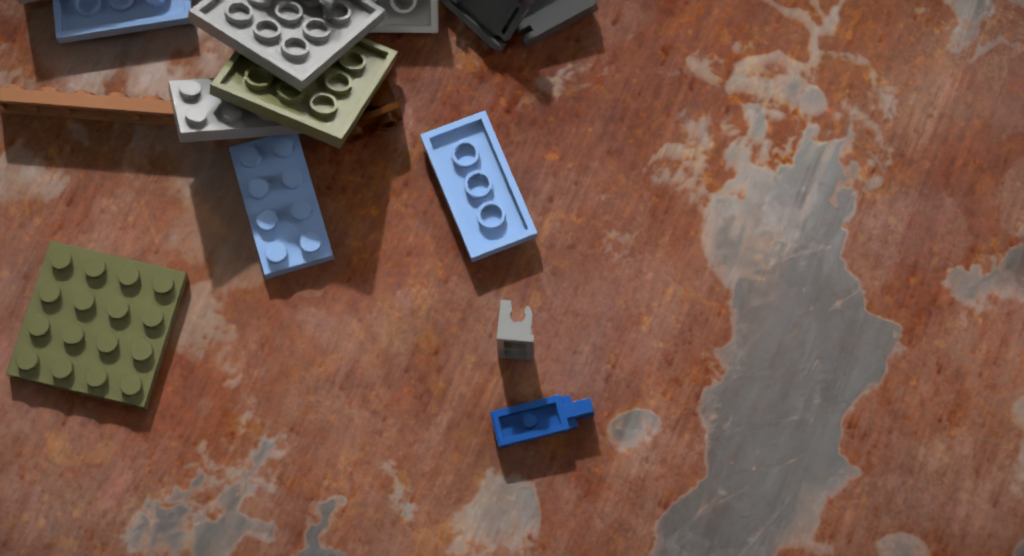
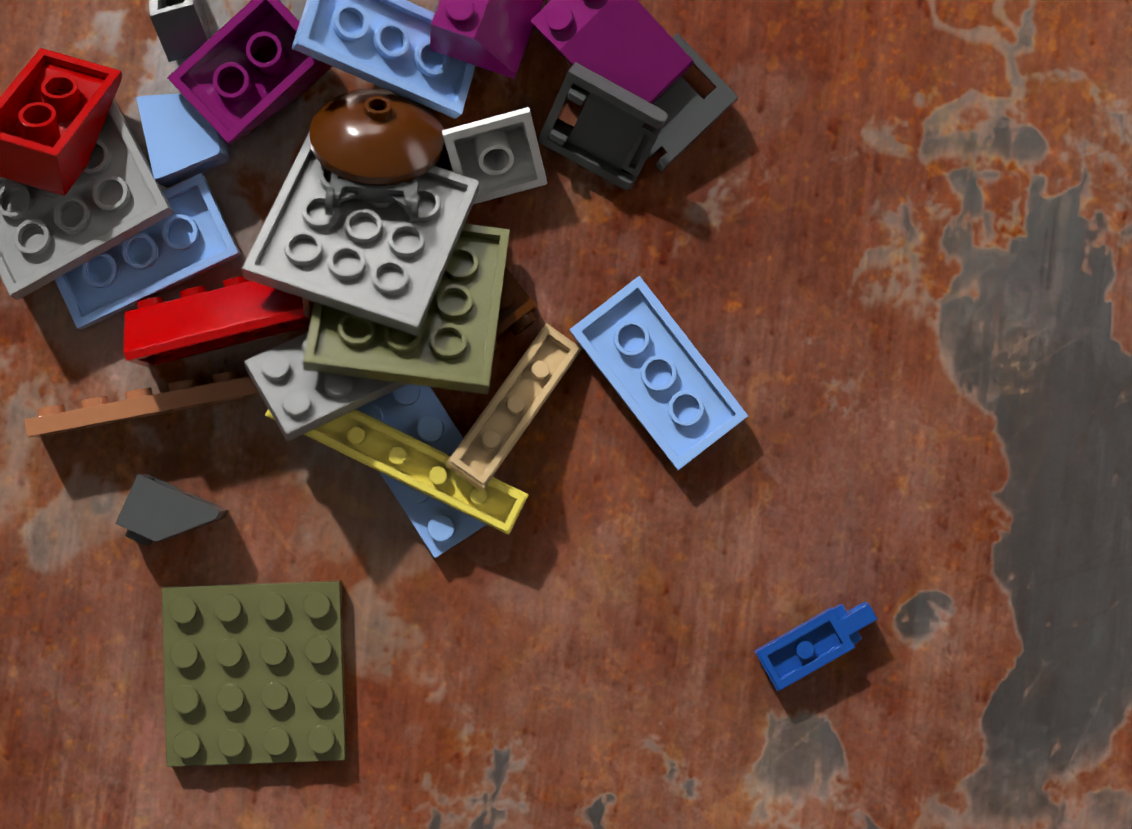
camera: 20 degrees left, 15 degrees up
light grey hinge [496,300,534,361] -> none
none -> dark grey slope [115,474,228,546]
none -> red slope [124,276,314,367]
none -> light yellow tile [265,409,529,535]
none -> tan tile [445,323,582,491]

